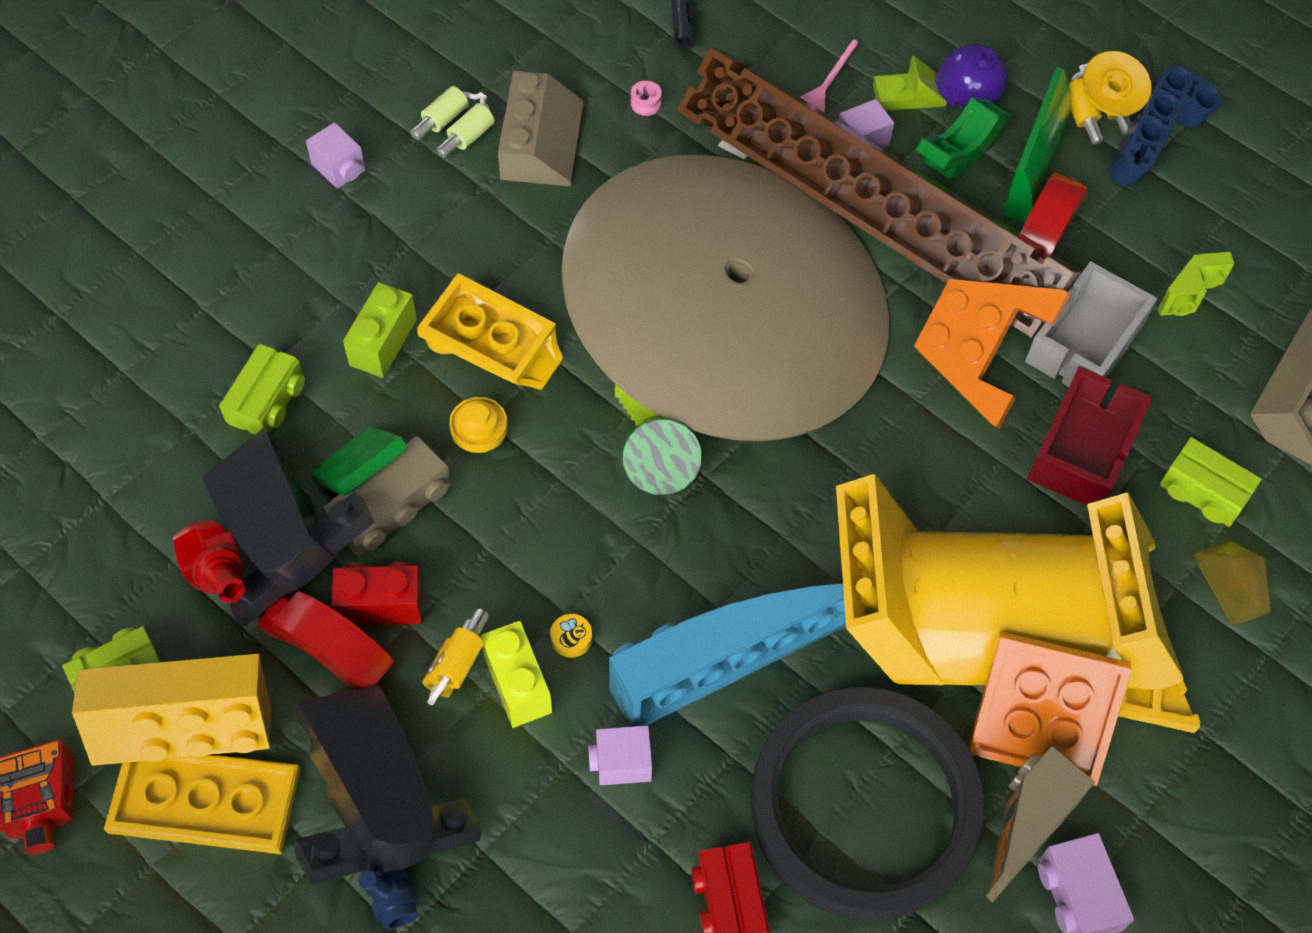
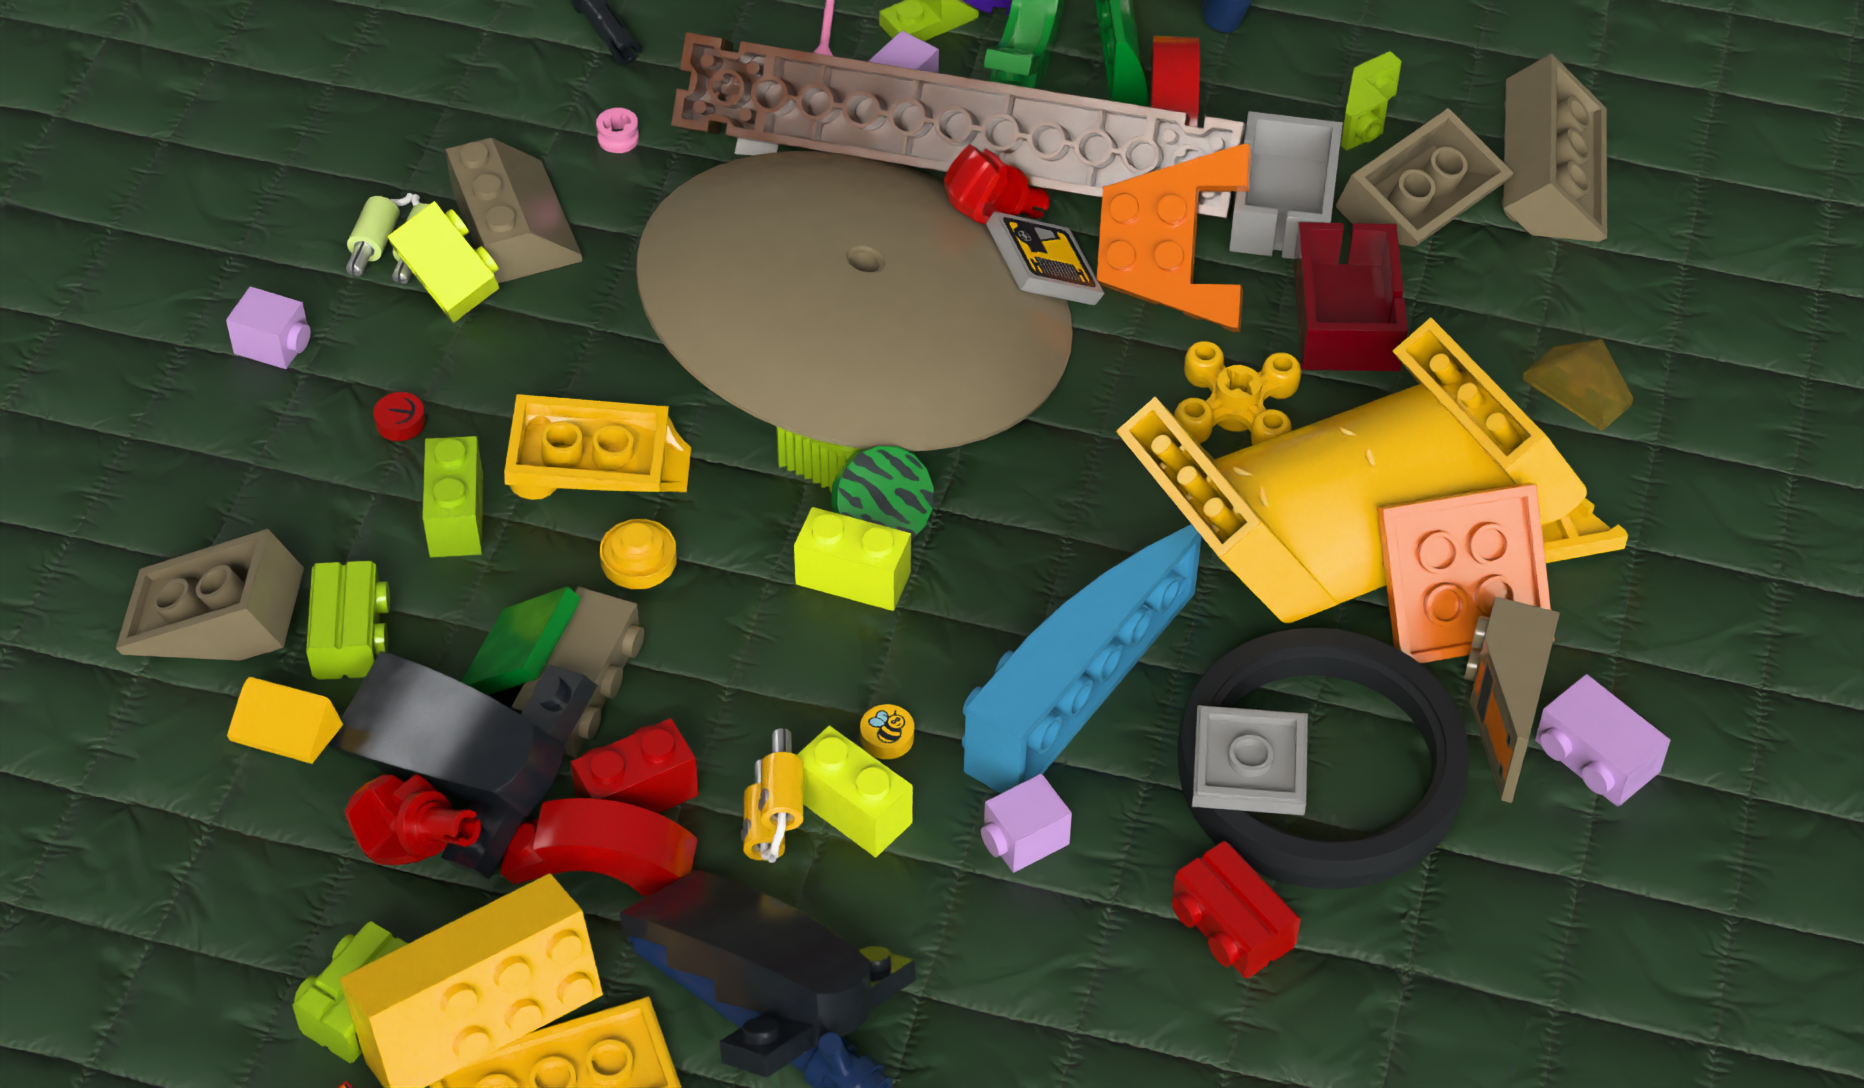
camera: 25 degrees left, 10 degrees down
lime brick [1160,437,1262,527] -> none
none -> dark tan slope [116,529,304,661]
none -> yellow slope [227,677,343,764]
none -> red tile [373,392,426,441]
none -> neon yellow brick [387,201,499,323]
none -> neon yellow brick [794,507,911,611]
none -> red piece [944,144,1049,224]
none -> tile [986,211,1104,305]
none -> yellow gear [1174,341,1301,446]
none -> light grey tile [1192,705,1308,815]
none -> dark tan slope [1335,108,1514,247]

